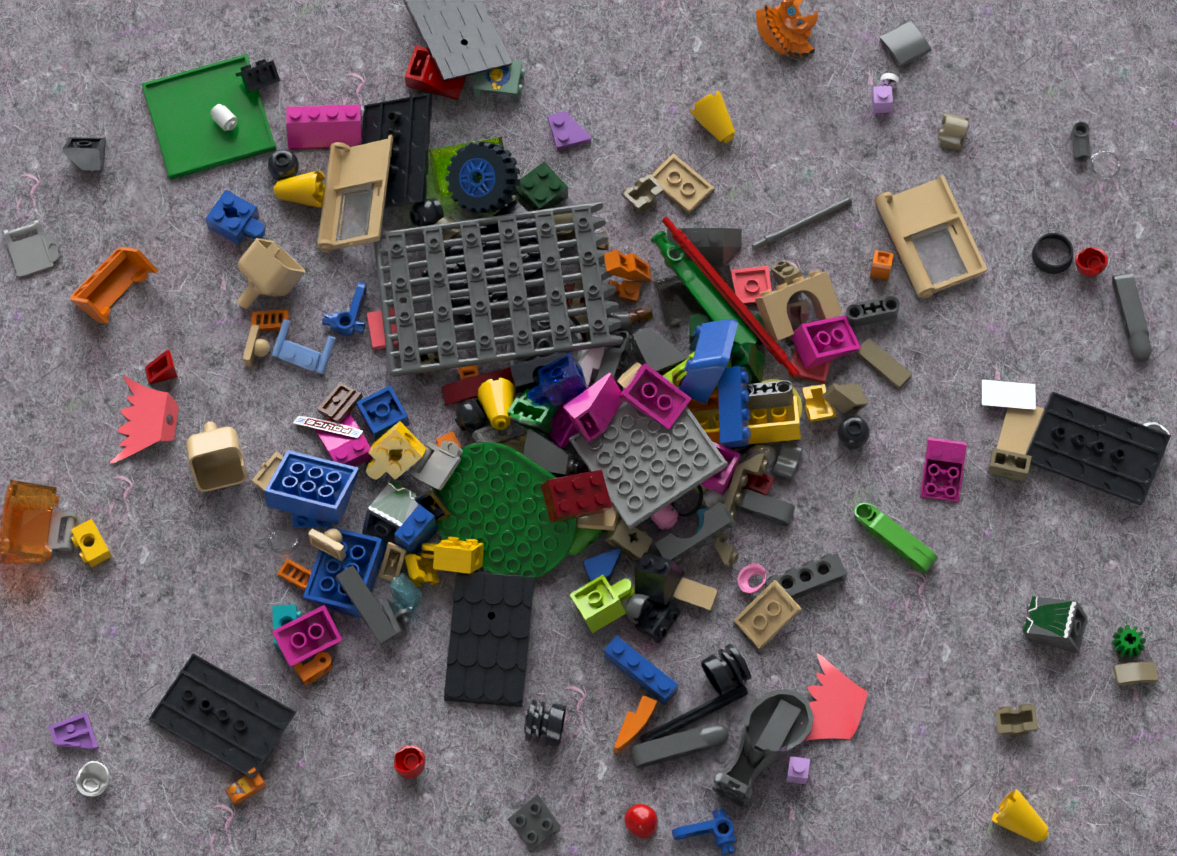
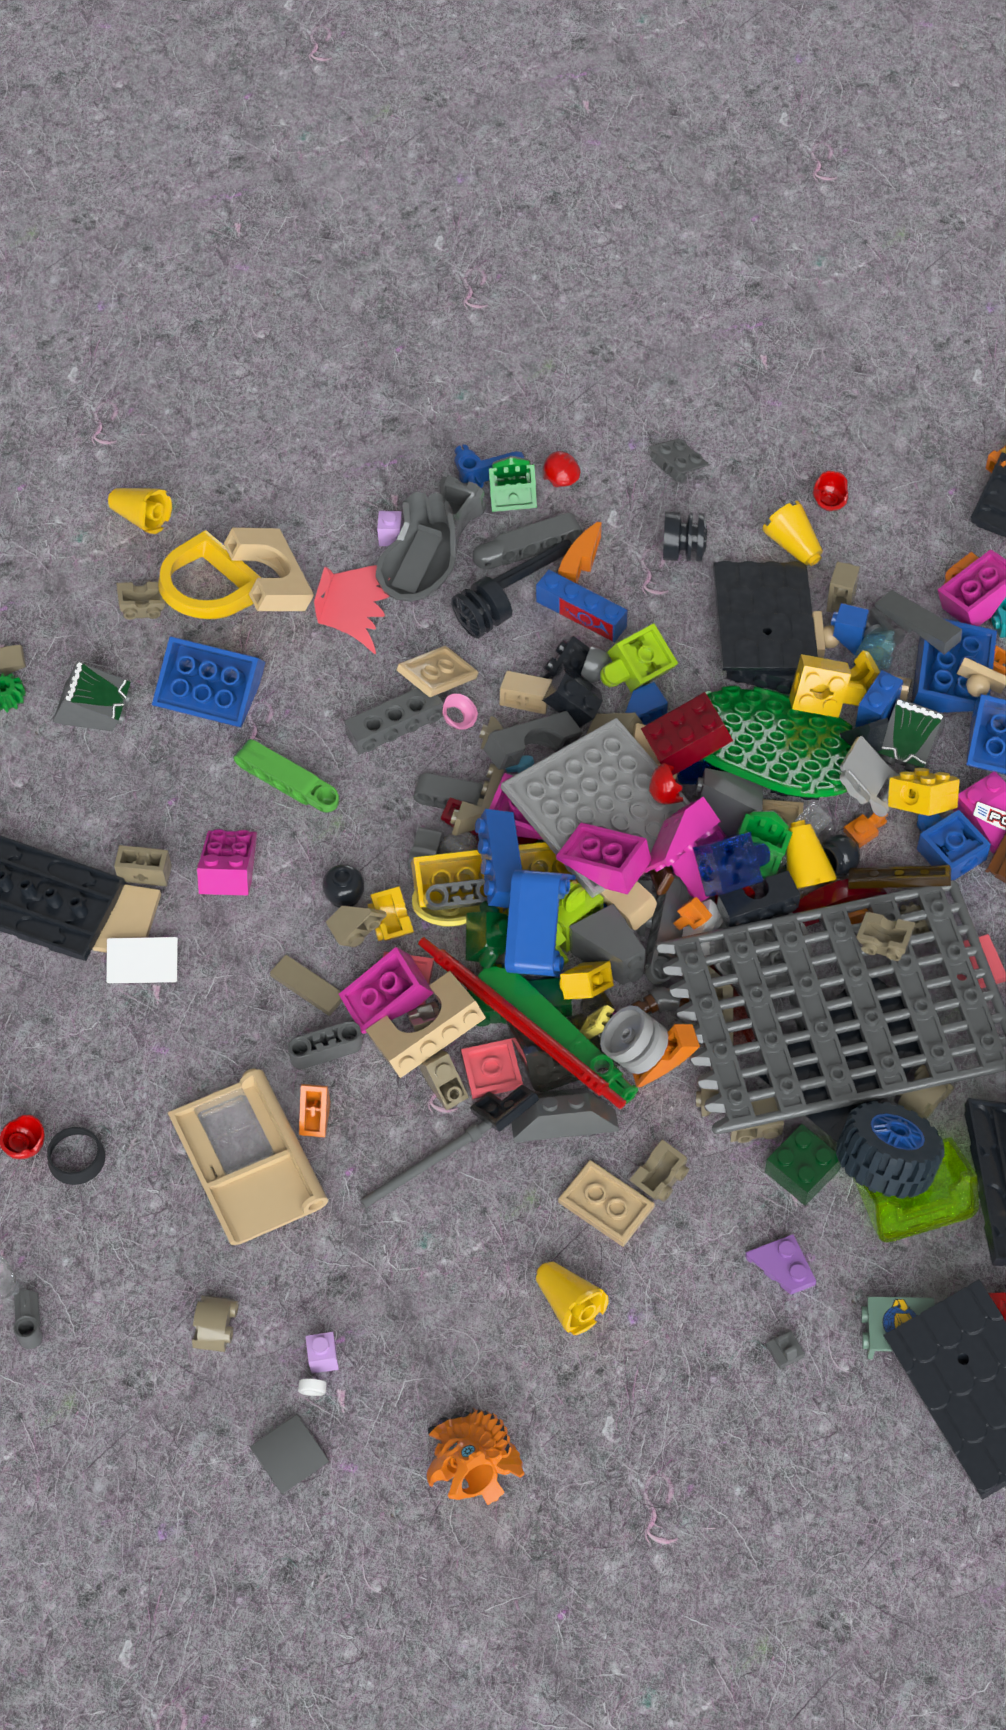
camera: 175 degrees right, 10 degrees down
black piece [410,198,444,227] -> none
none -> blue slope [152,637,266,728]
none -> yellow window [158,530,261,619]
none -> tan arch [224,528,314,611]
none -> black tile [470,1084,539,1132]
none -> piece [489,456,537,512]
none -> yellow brick [560,961,614,999]
none -> light yellow tile [580,1005,615,1040]
none -> light grey wheel [600,1006,668,1074]
none -> red hair [649,763,683,805]
none -> orange plate [673,897,713,931]
none -> yellow cone [762,501,823,566]
none -> dark grey tile [766,1331,805,1370]
none -> tan tile [812,611,839,658]
none -> dark tan brick [826,561,860,613]
none -> blue slope [831,603,869,656]
none -> dark brown tile [848,865,951,889]
none -> dark tan cylinder [856,911,915,961]

